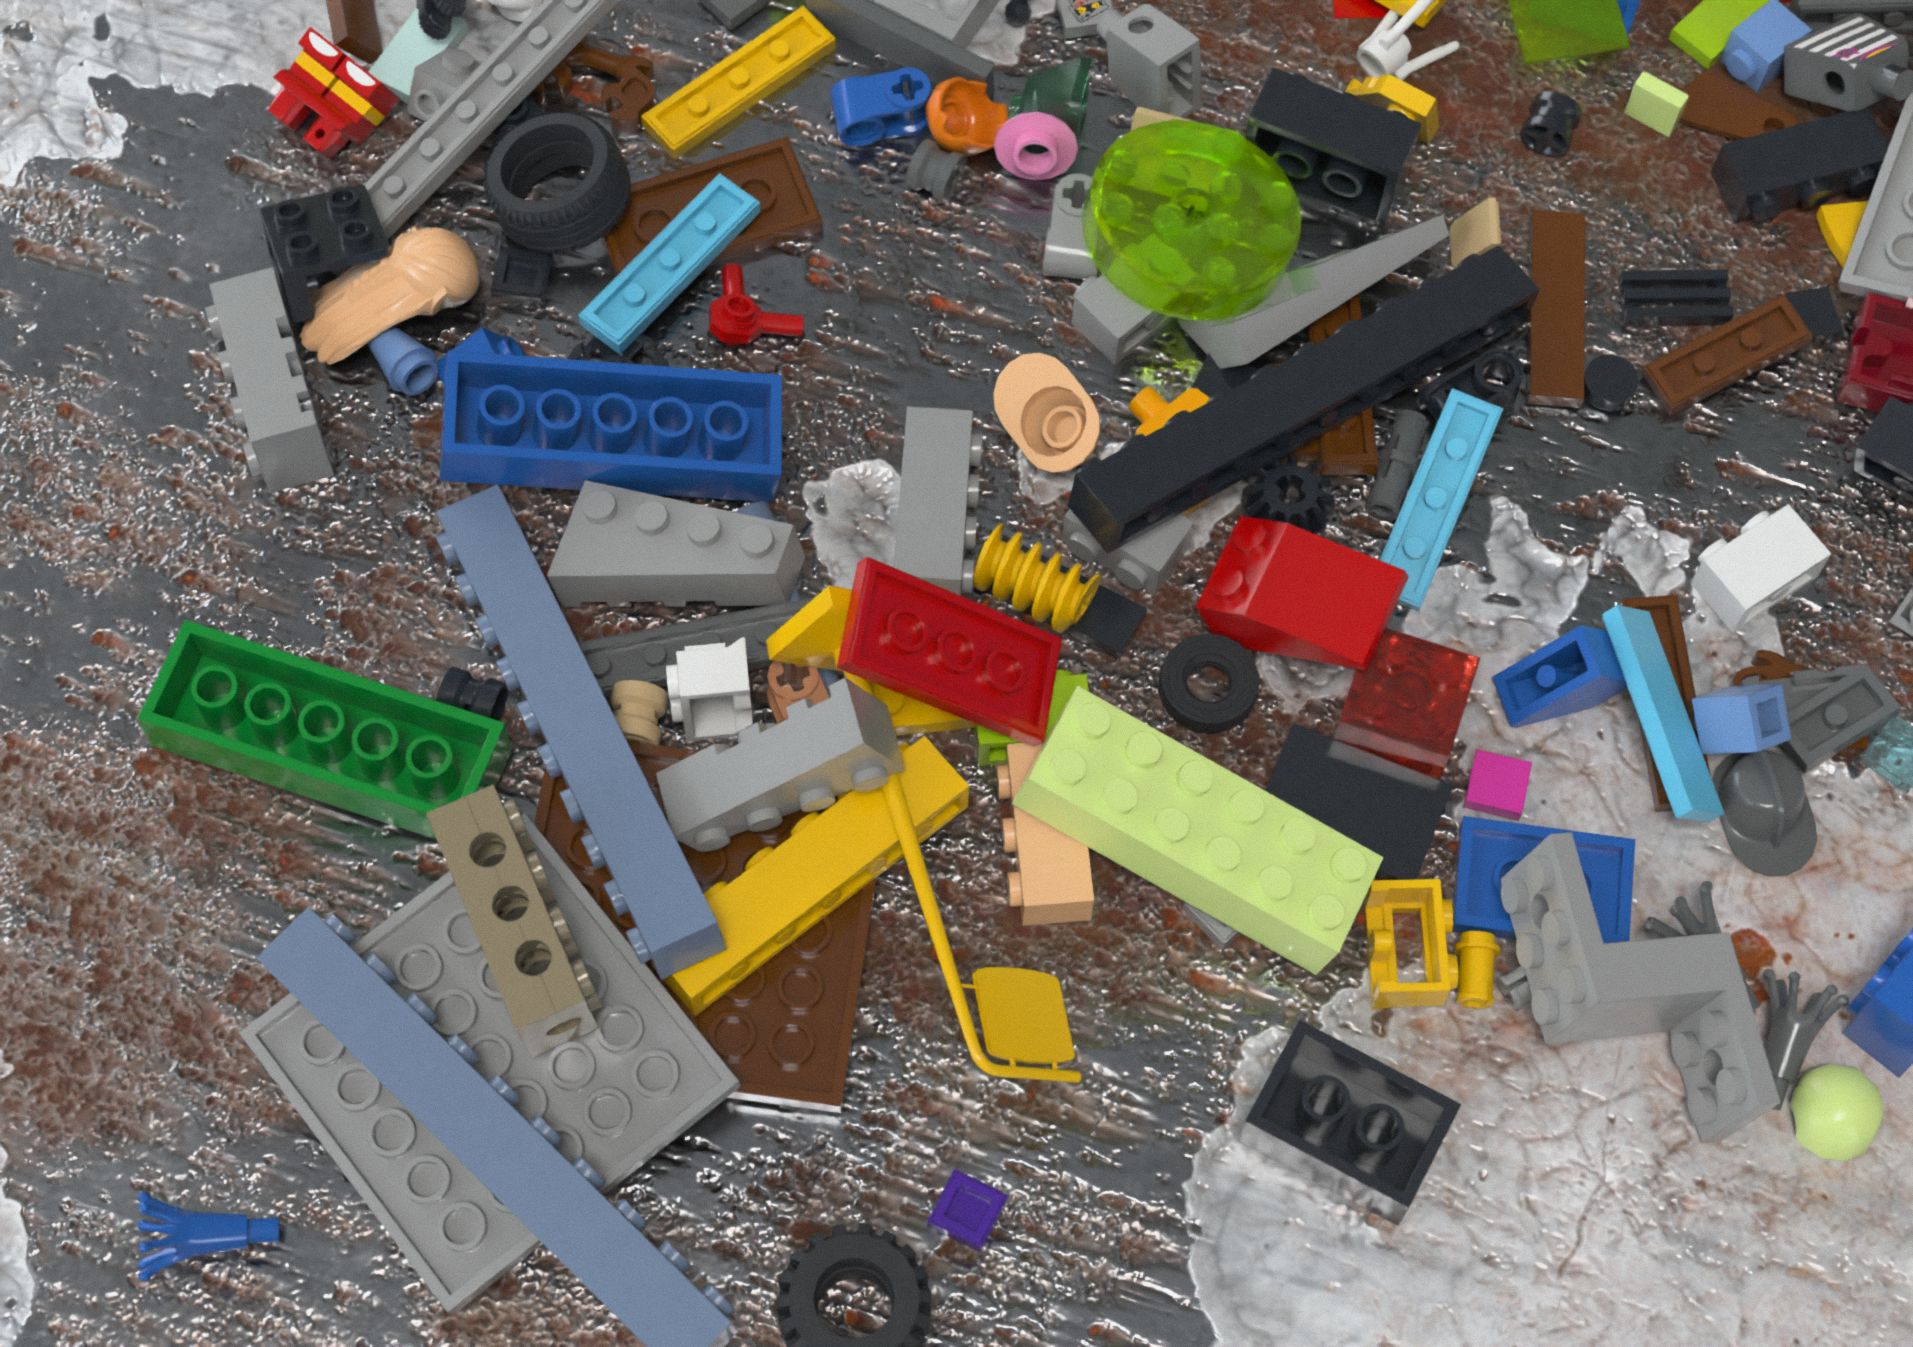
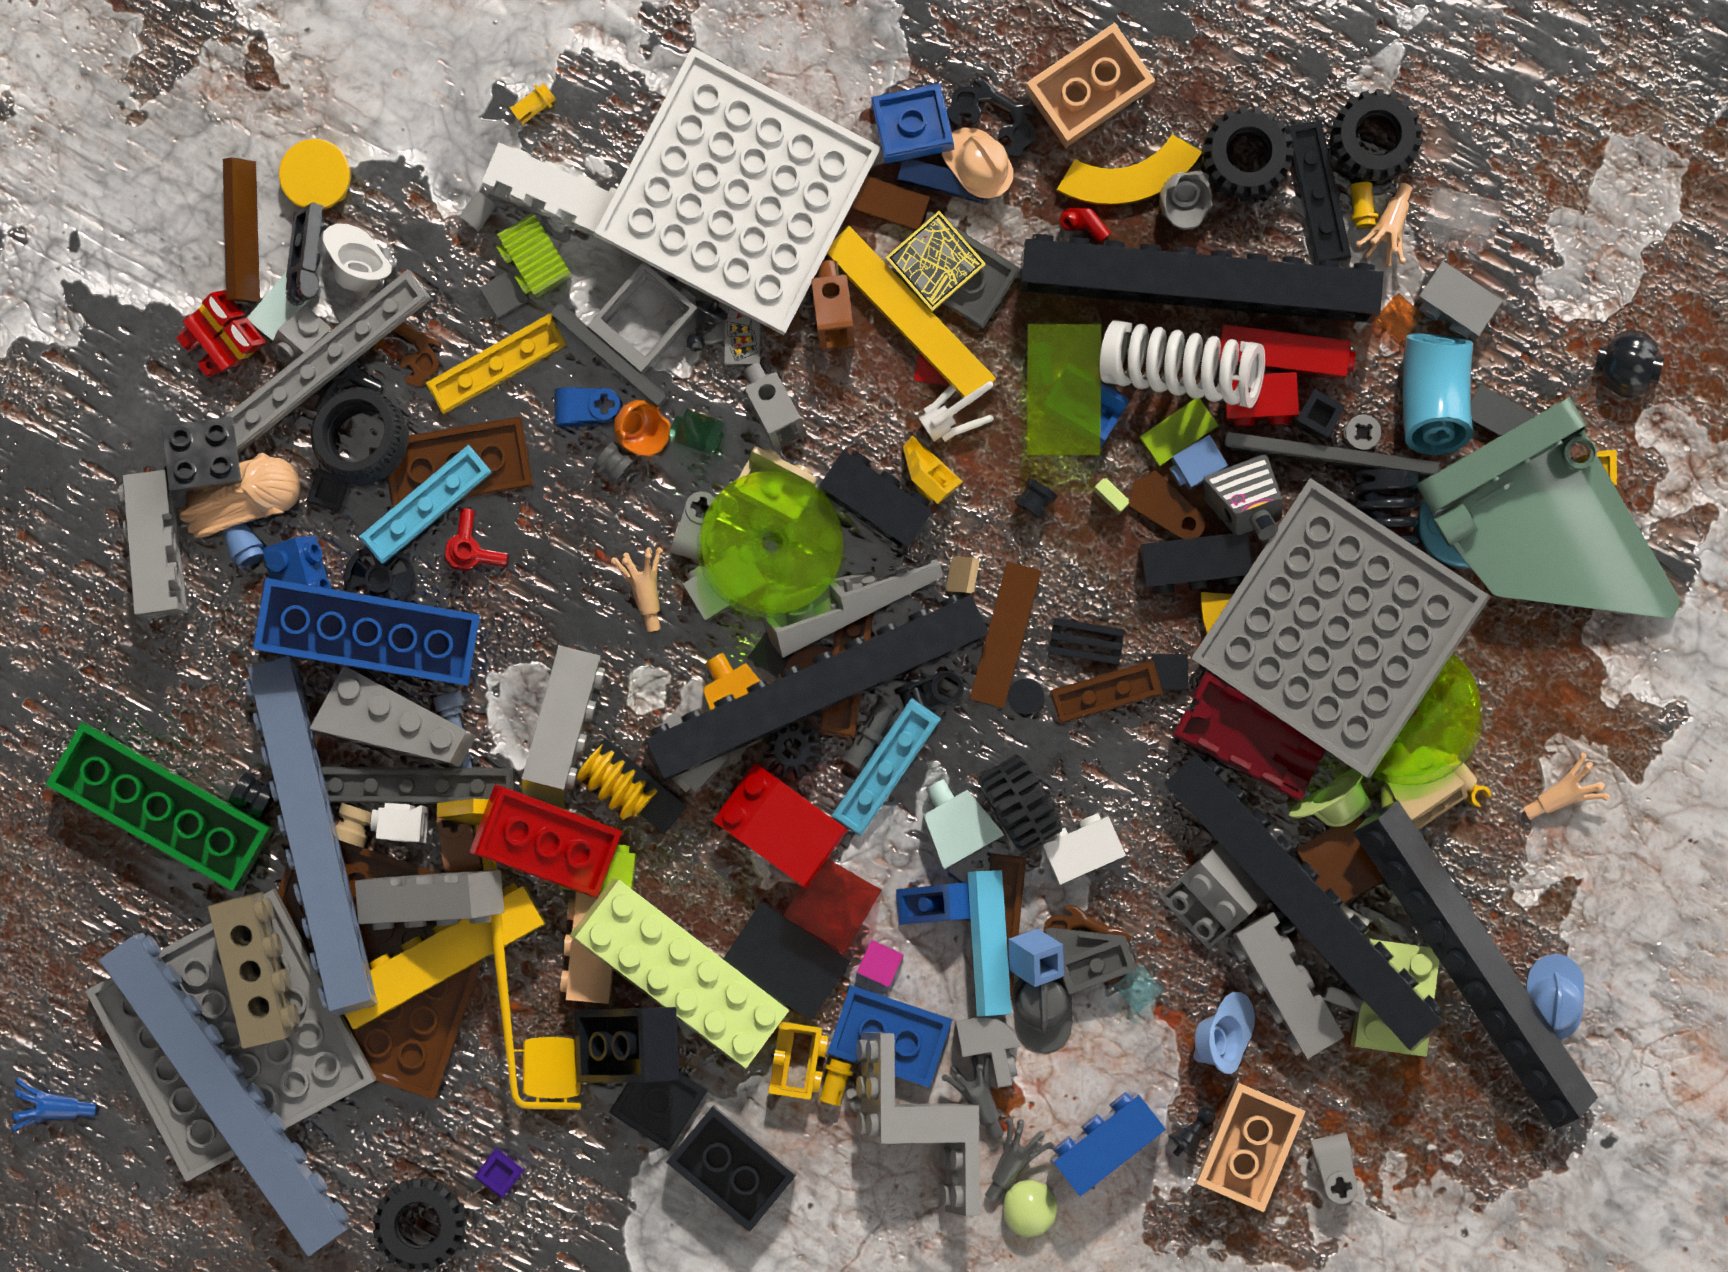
camera: 15 degrees right, 20 degrees up
light nougat piece [993,353,1100,473] -> none
bright pink piece [994,112,1078,180] -> none
black tyre [1158,633,1260,734] -> none
none -> black brick [574,1007,679,1083]
none -> black tile [608,1072,708,1151]
none -> light nougat piece [611,547,664,632]
none -> light aqua torso [923,779,1004,869]
none -> light grey brick [955,1016,1020,1087]
none -> black tyre [979,754,1062,853]

